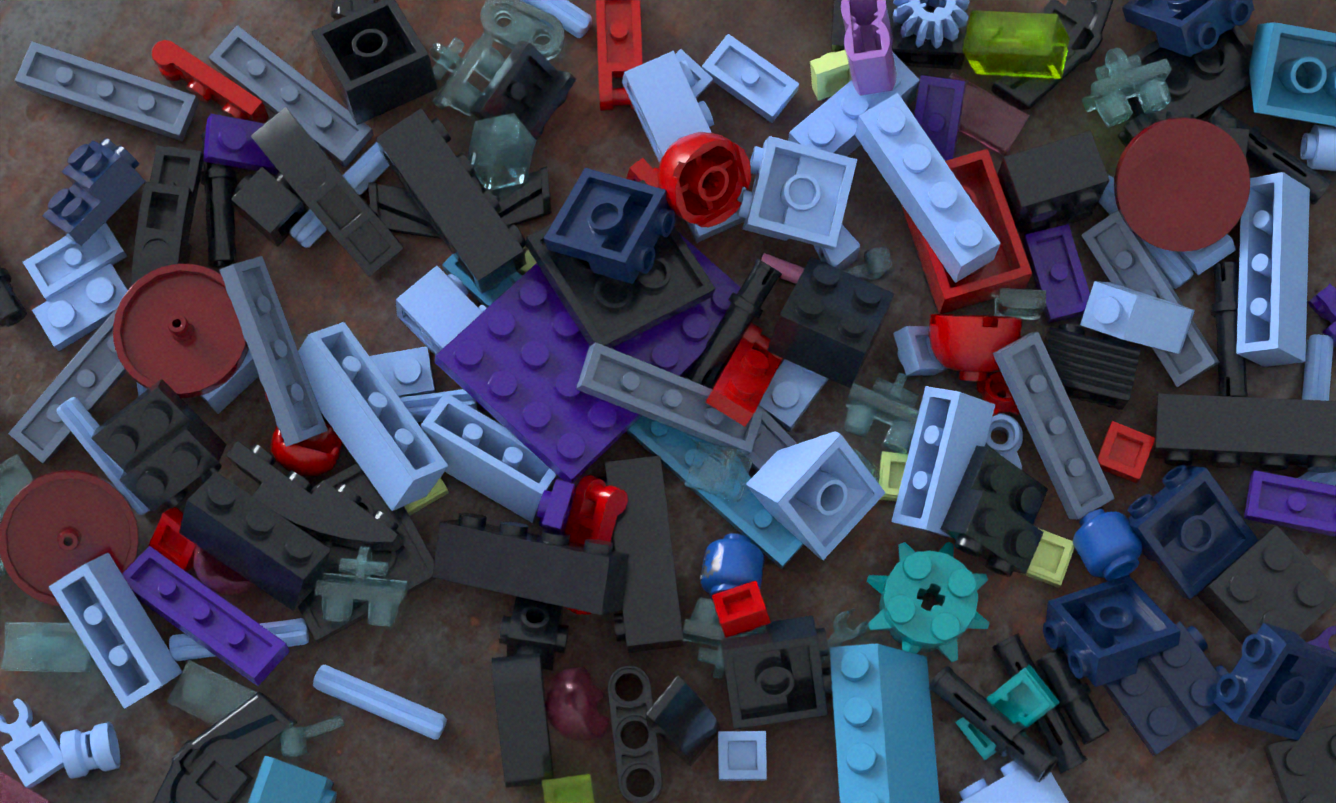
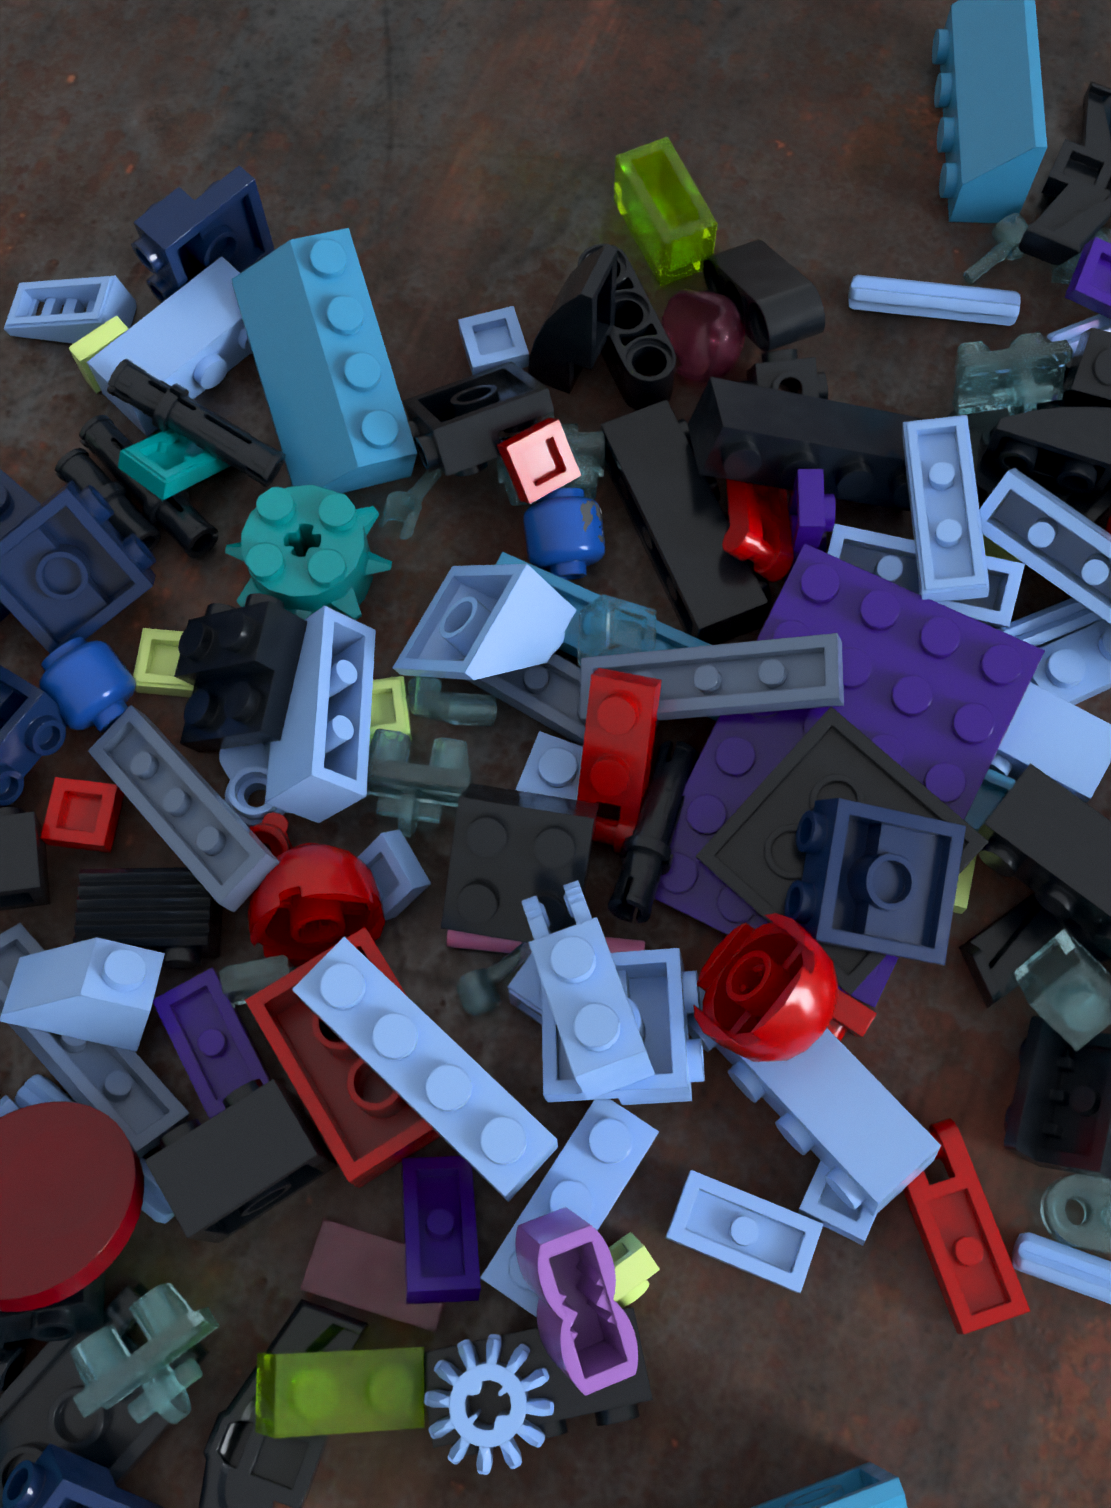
camera: 165 degrees right, 5 degrees down
none -> light blue hinge [522,880,655,1100]
none -> light blue tile [902,415,990,602]

